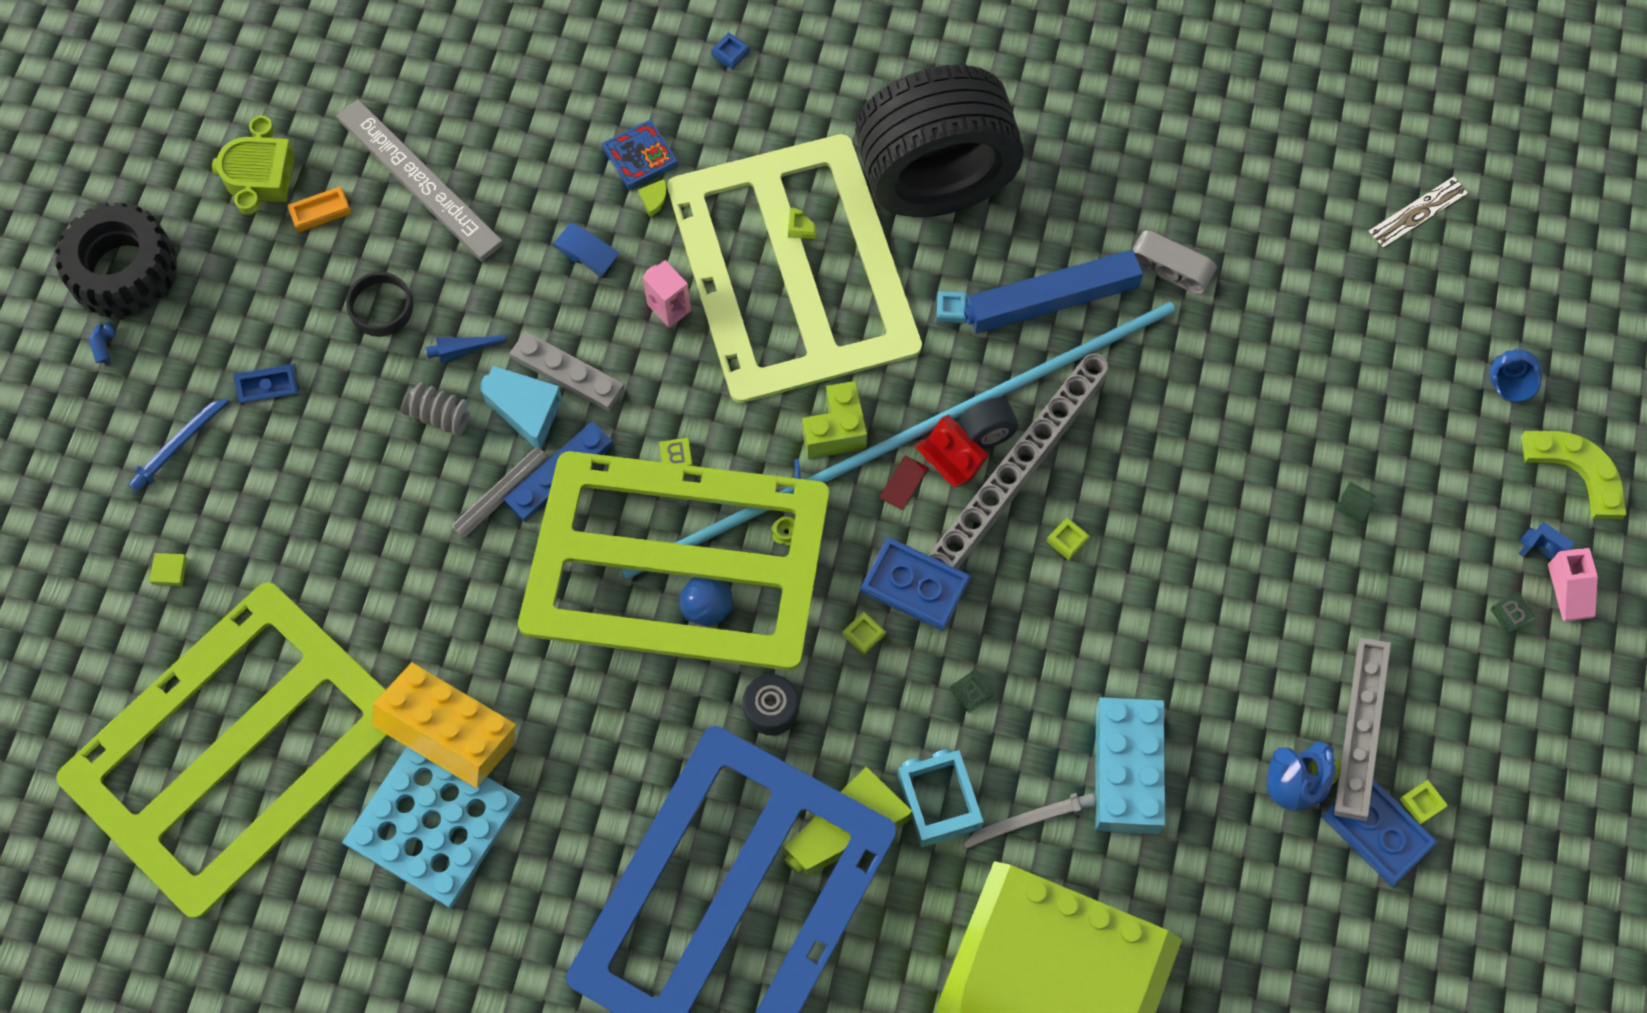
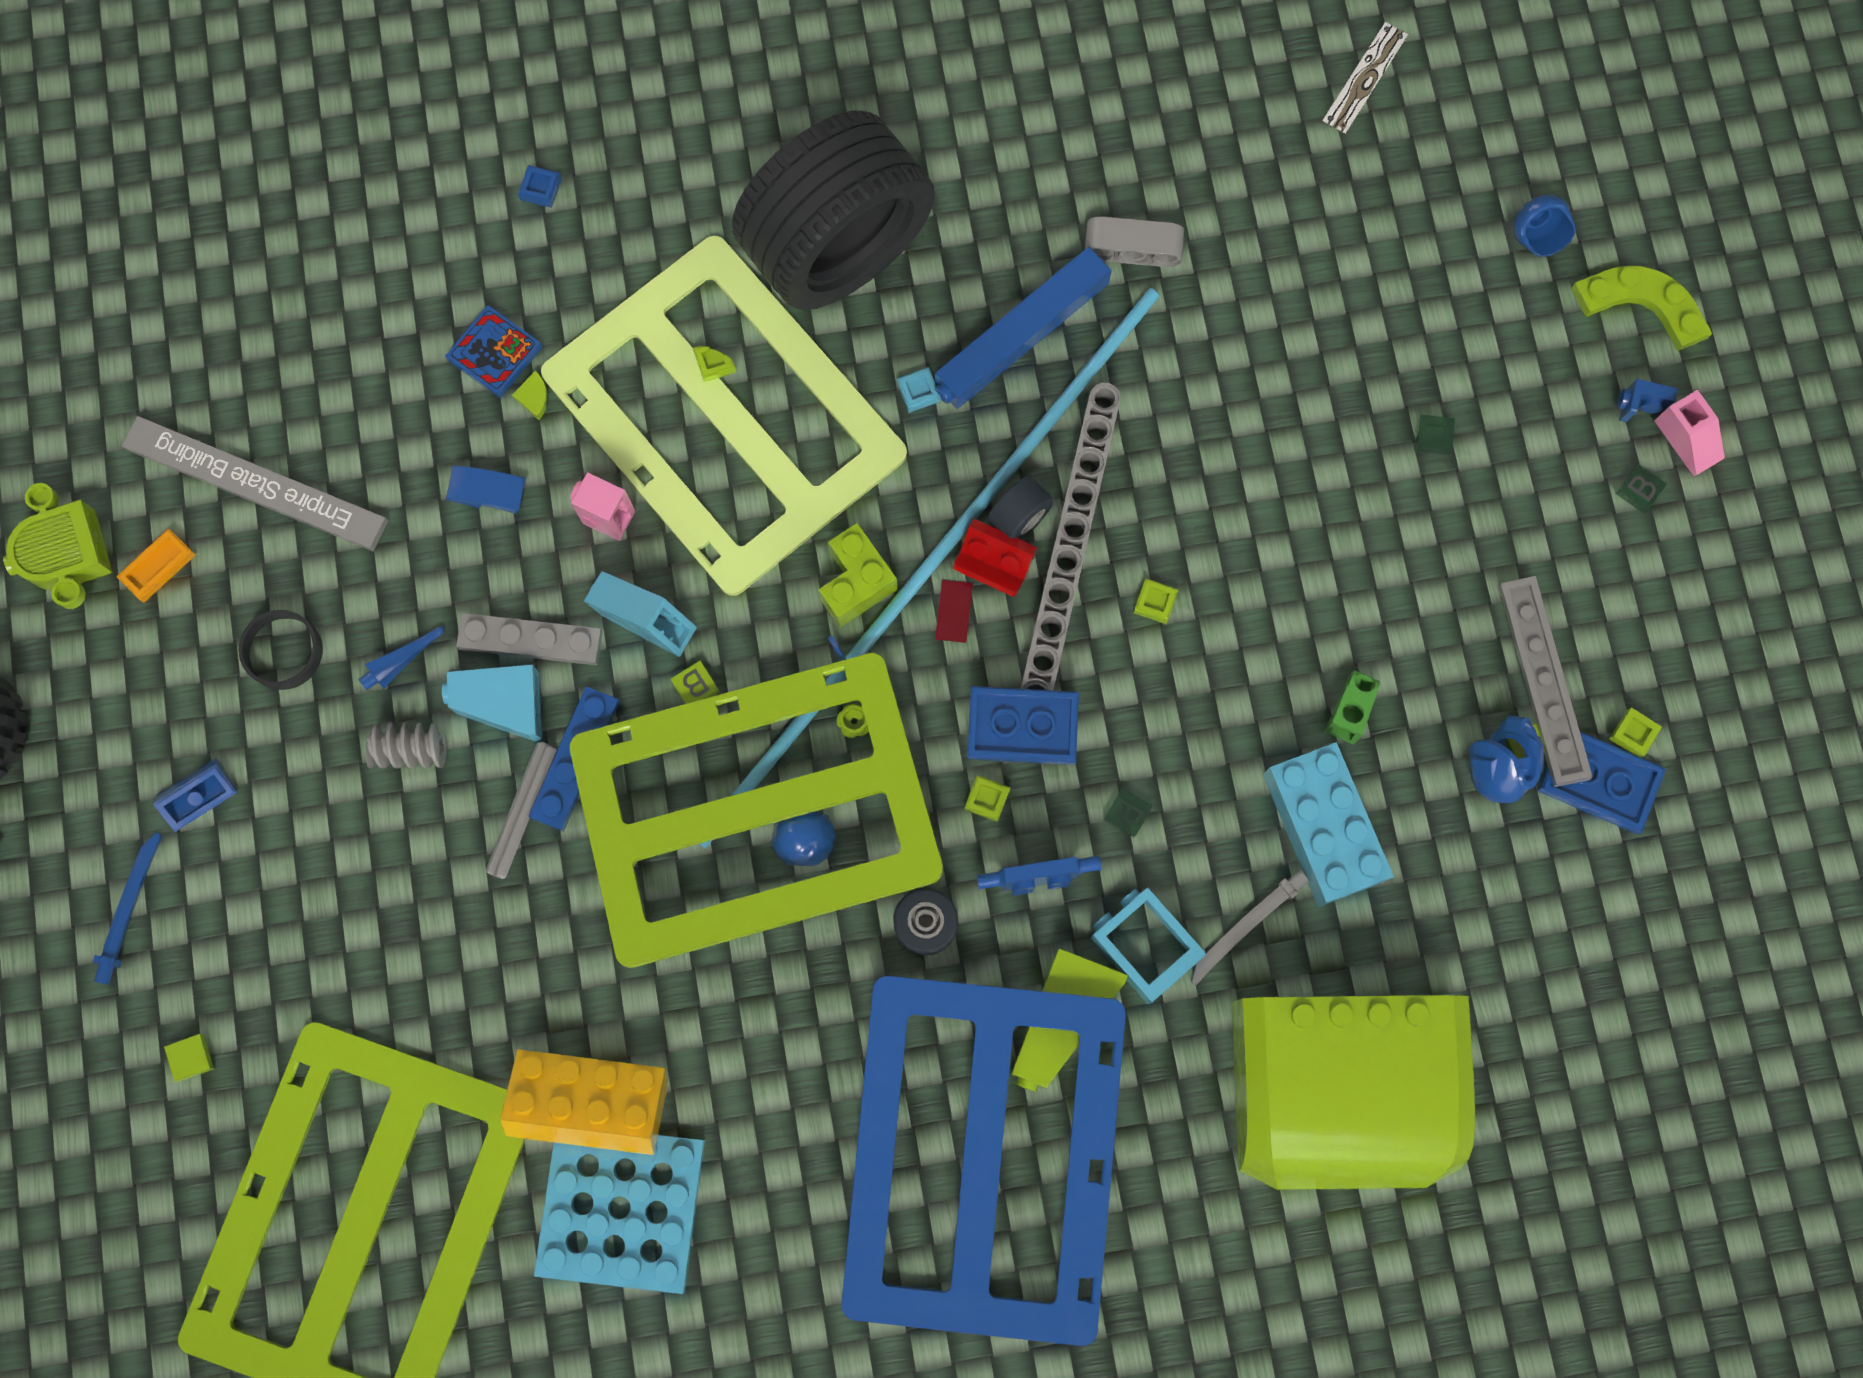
camera: 25 degrees left, 10 degrees up
none -> medium azure slope [584,571,697,657]
none -> blue plate [977,855,1102,896]
none -> bright green leg [1324,670,1380,745]

